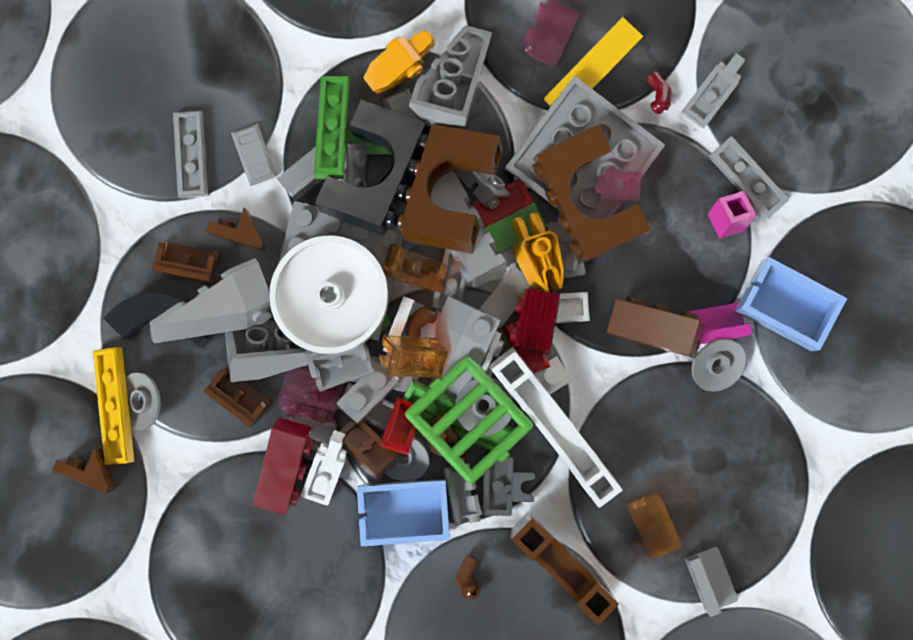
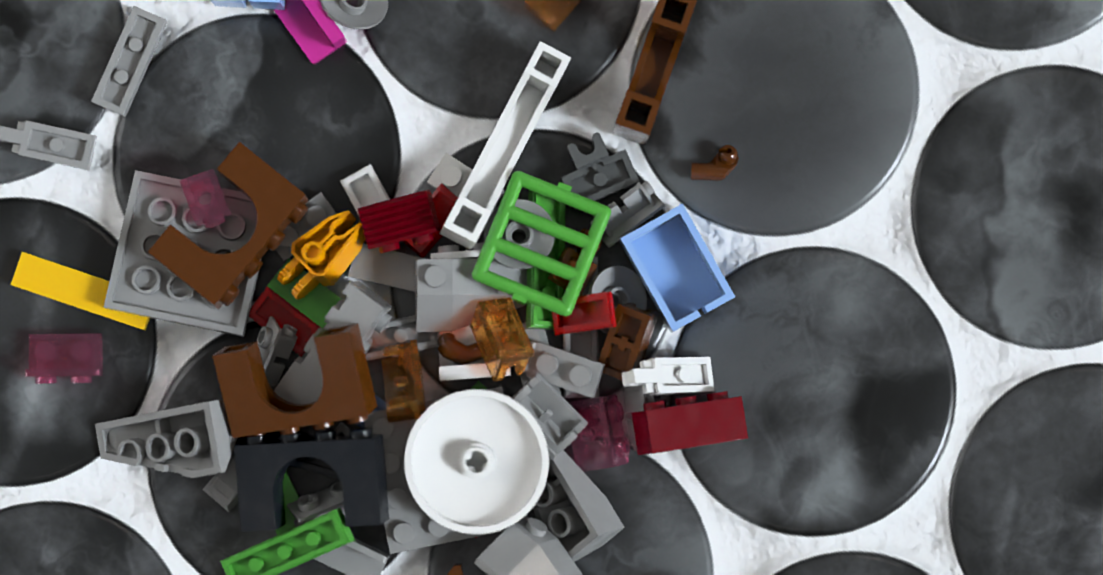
camera: 120 degrees left, 0 degrees up
reddish brown hinge [203,367,273,427] -> none
light orange hinge [363,30,436,93] -> none
reddish brown brick [607,297,705,359] -> none
dark red arm [646,71,672,114] -> none
dark pink brick [707,191,756,239] -> none

